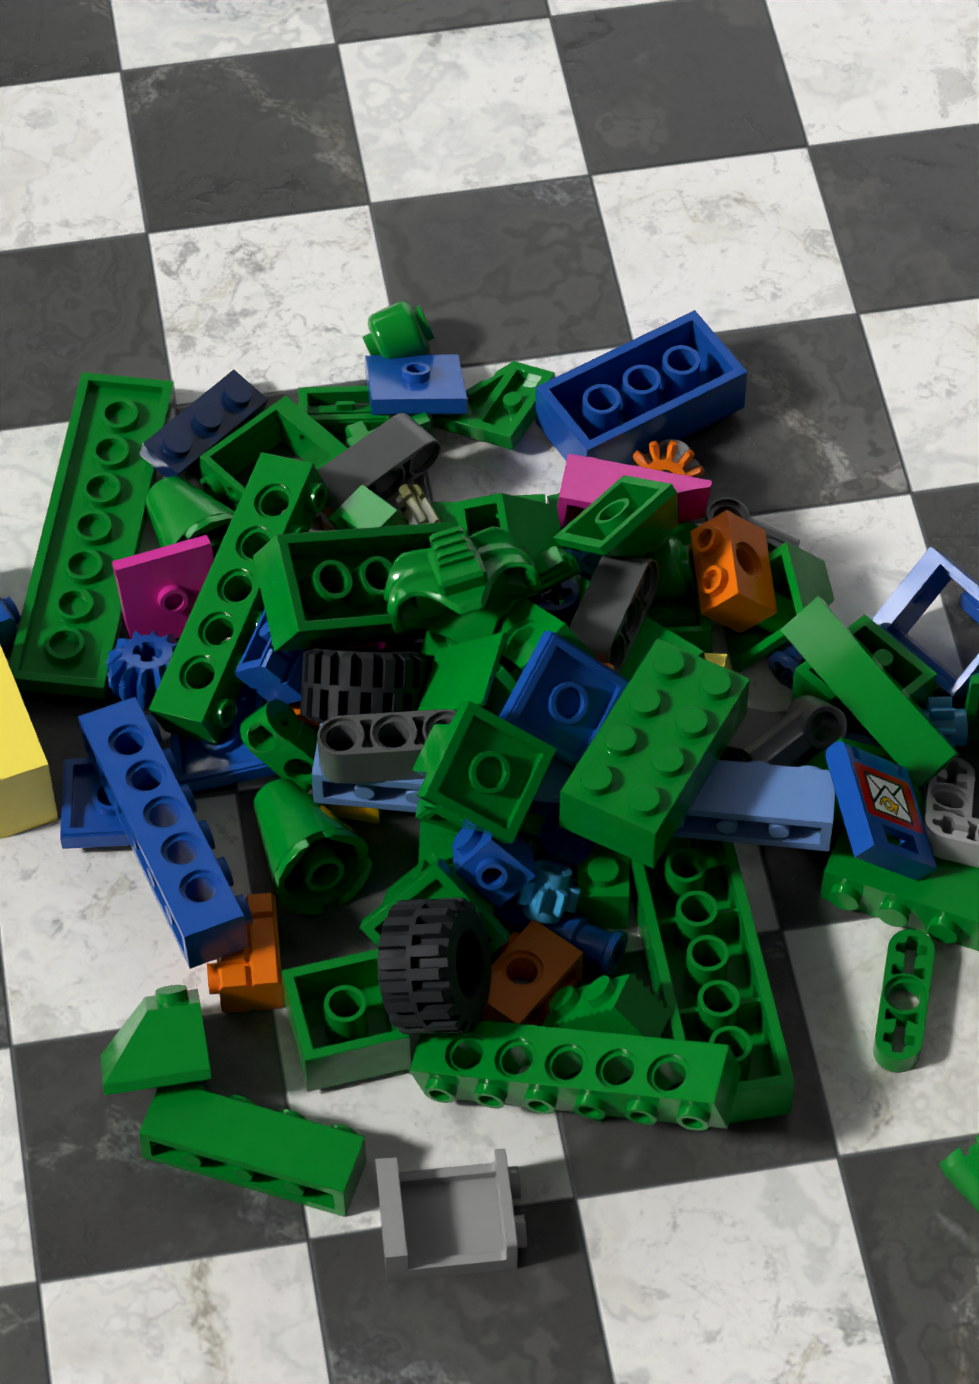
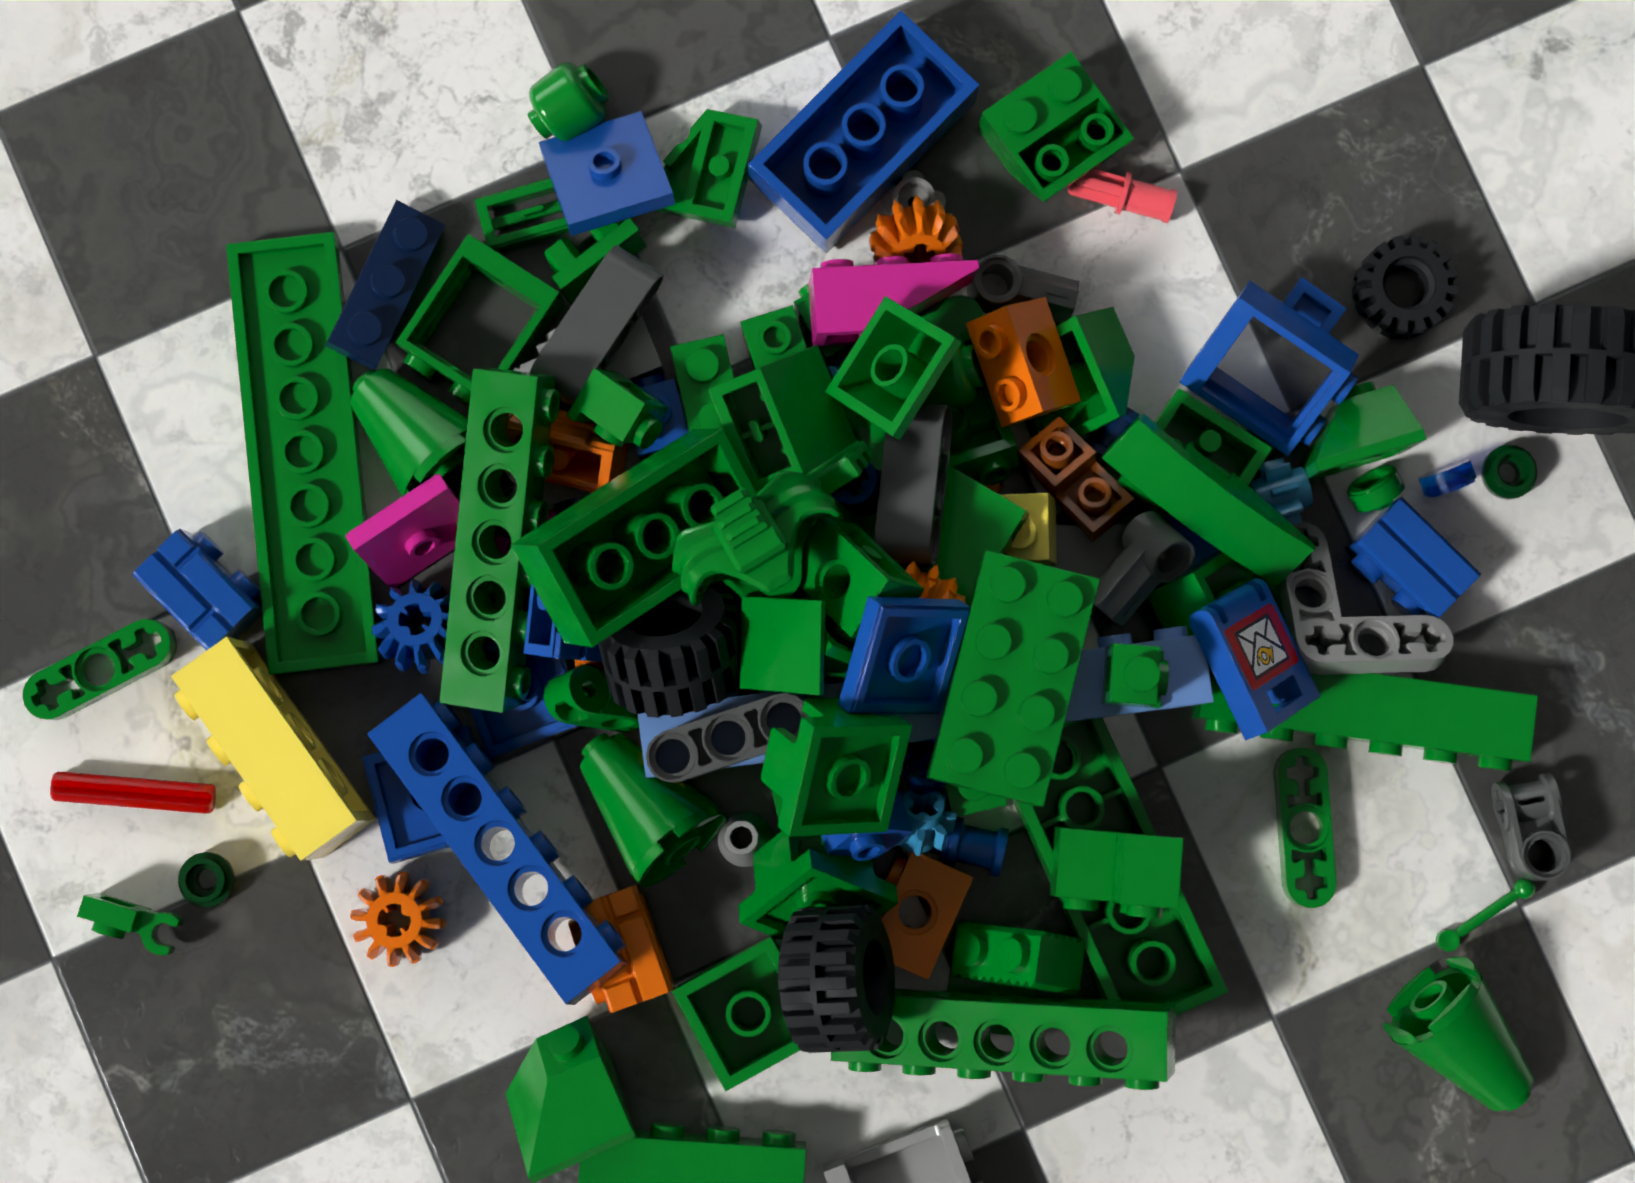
camera: 15 degrees left, 30 degrees up
olive axle [395,484,441,525] -> none
none -> orange gear [350,872,447,967]
none -> light grey cone [718,812,772,867]
none -> green slope [978,51,1134,203]
none -> dark orange slope [1018,417,1134,542]
none -> green brick [1050,827,1183,919]
none -> coral axle [1068,168,1178,223]
none -> green brick [1102,643,1169,709]

